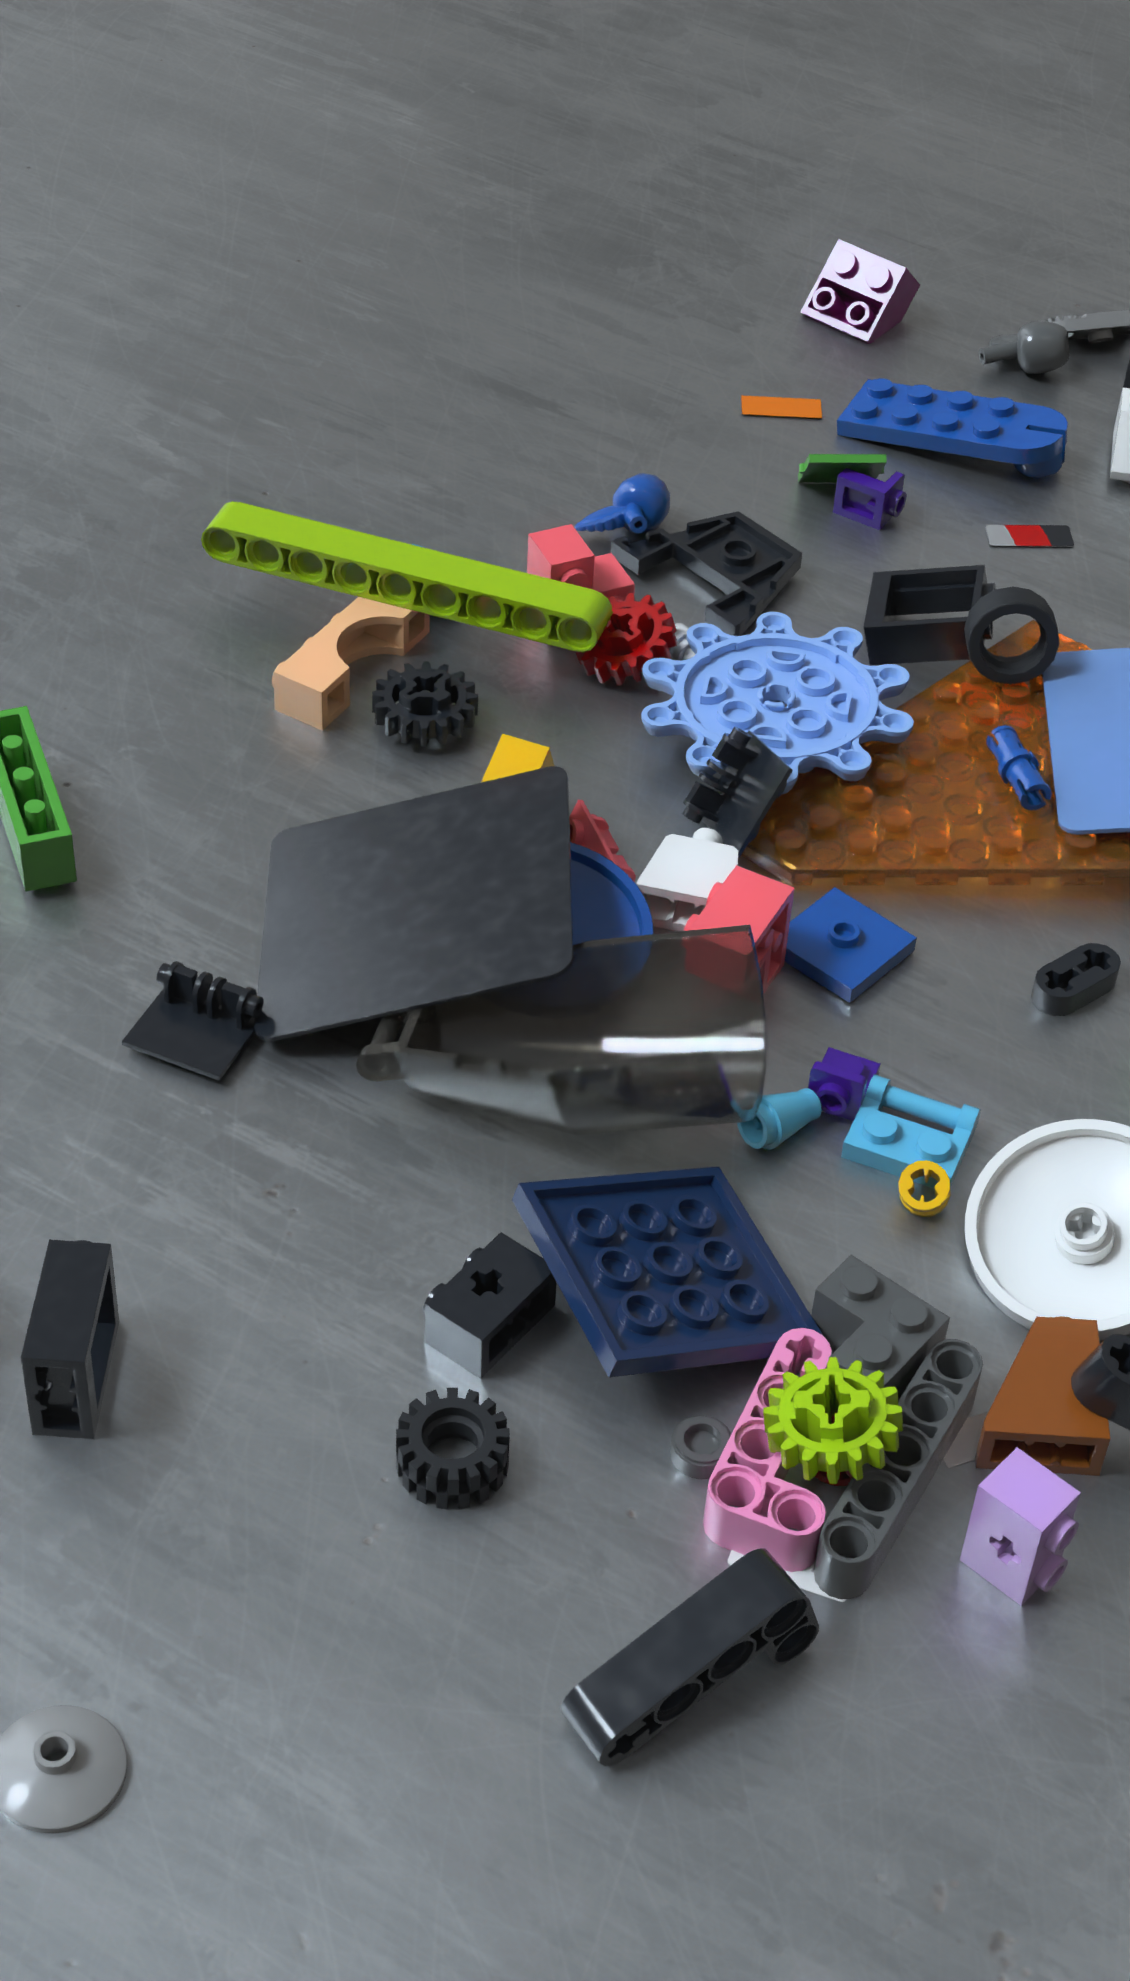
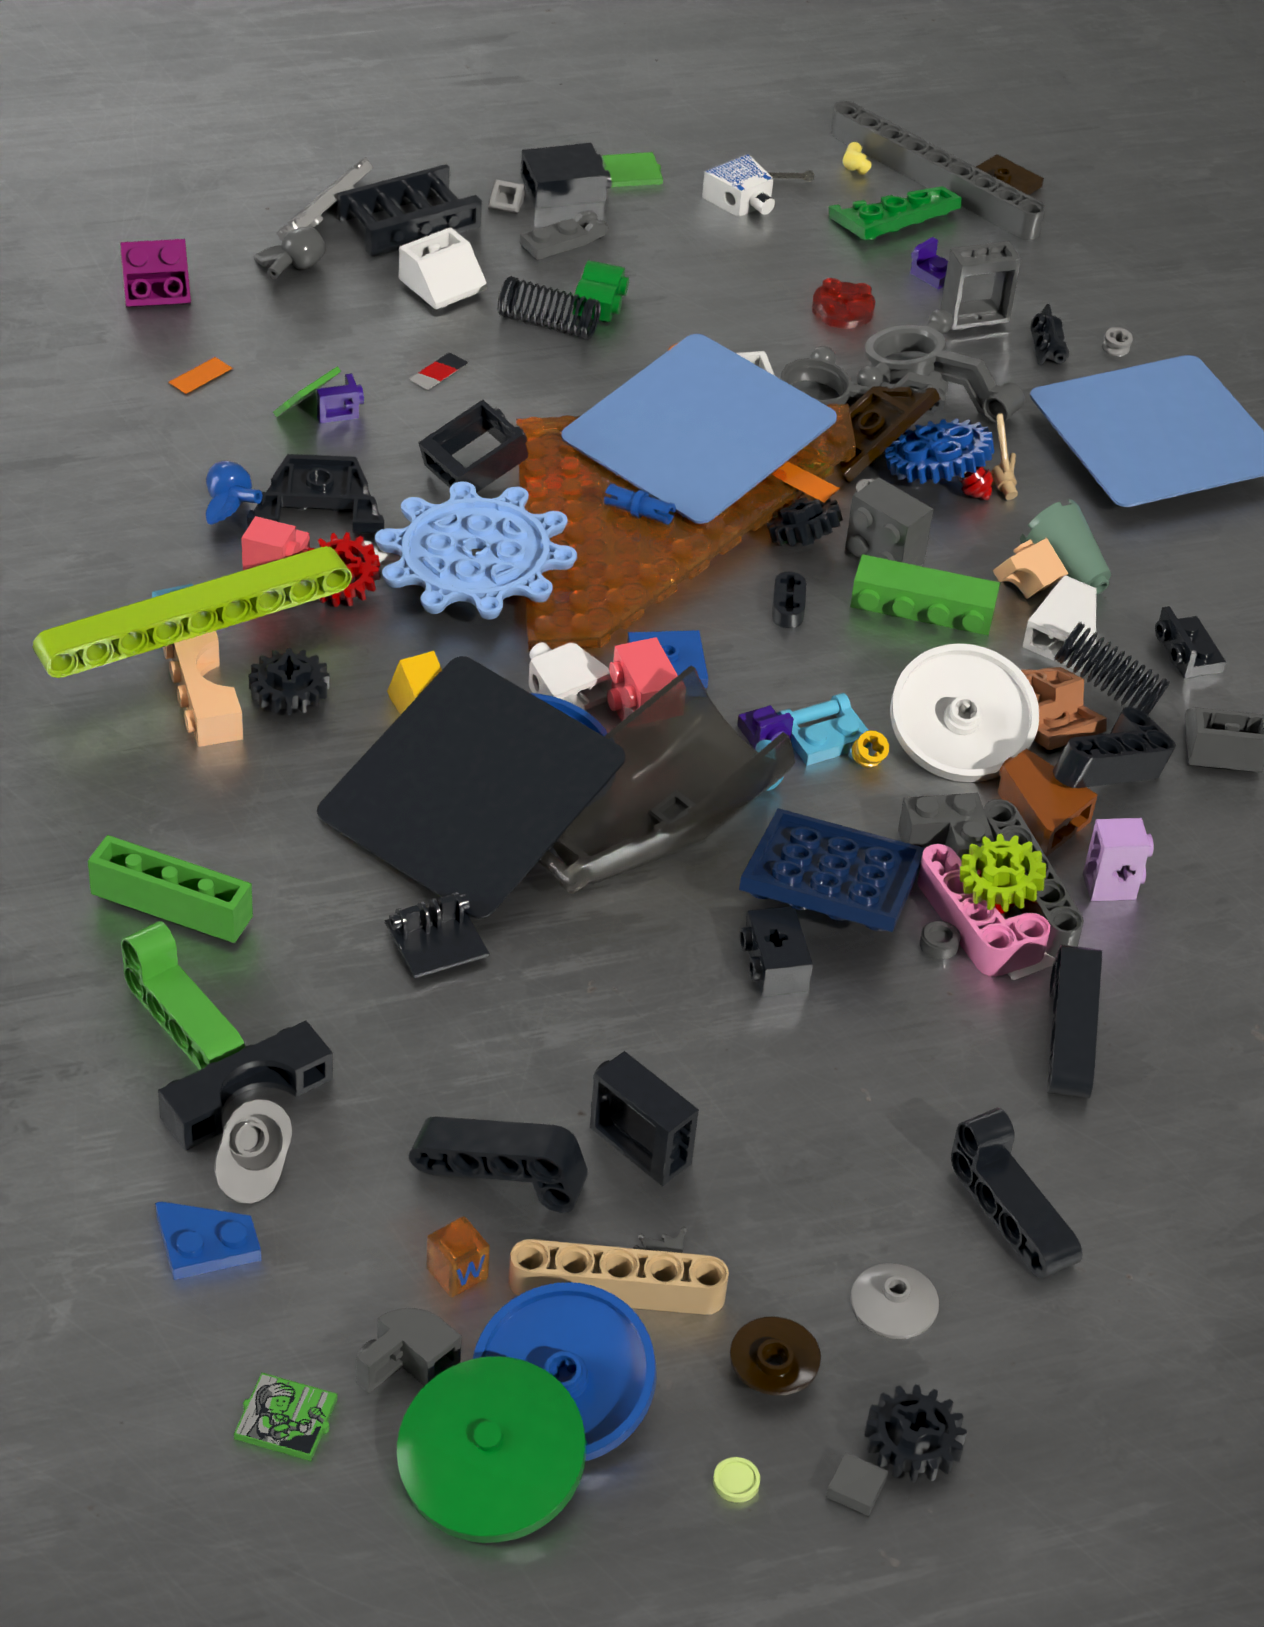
camera: 50 degrees left, 0 degrees up
black tyre [396,1388,510,1510] -> none
black hinge [682,726,793,858] -> none
blue plate [837,378,1068,478] -> none
black tyre [964,586,1060,685] -> none
none -> black beam [951,1107,1082,1279]

